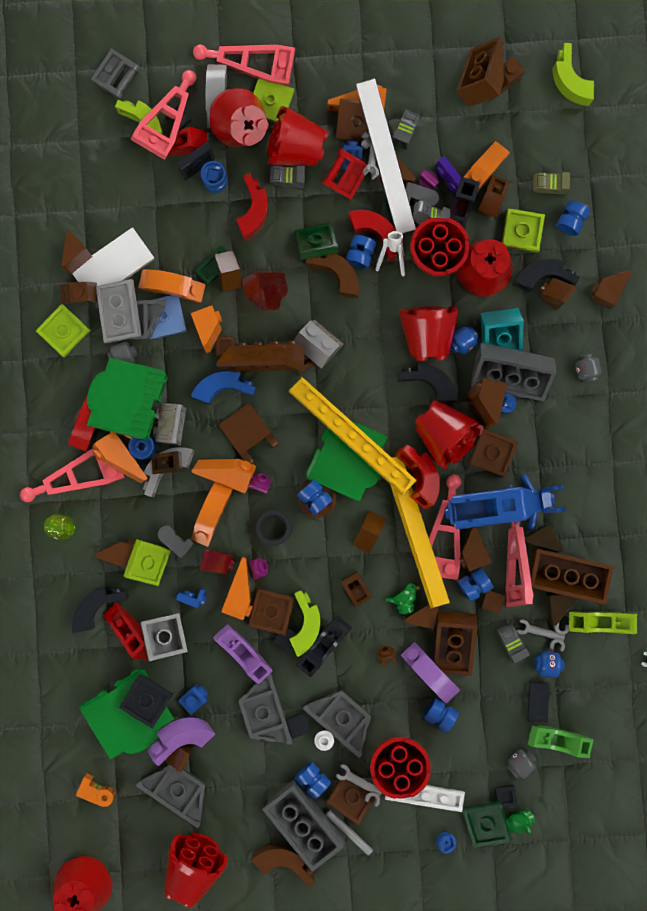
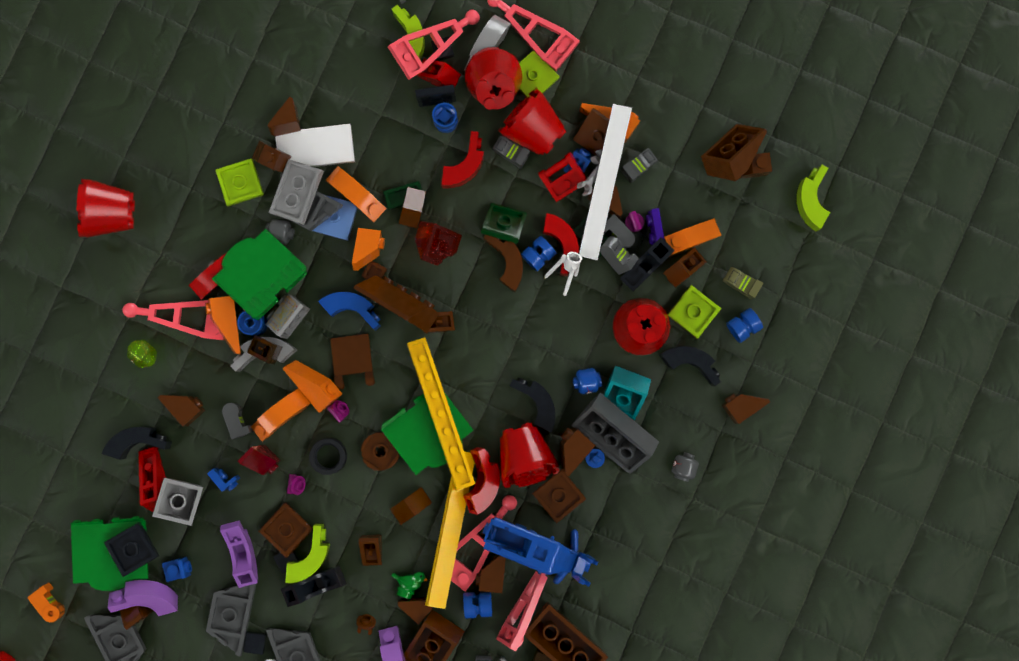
camera: 35 degrees right, 0 degrees up
lime plate [123,539,171,586] -> none
orange slope [221,557,253,620] -> none
light grey slope [294,320,344,369] -> none
blue wheel [297,479,333,516] -> none
red cone [400,306,458,361] -> none
red cone [410,218,469,276] -> none
reddish brown tile [481,591,506,614] -> none
dark brown slope [525,525,563,552] -> none
reddish brown slope [539,278,576,310] -> none

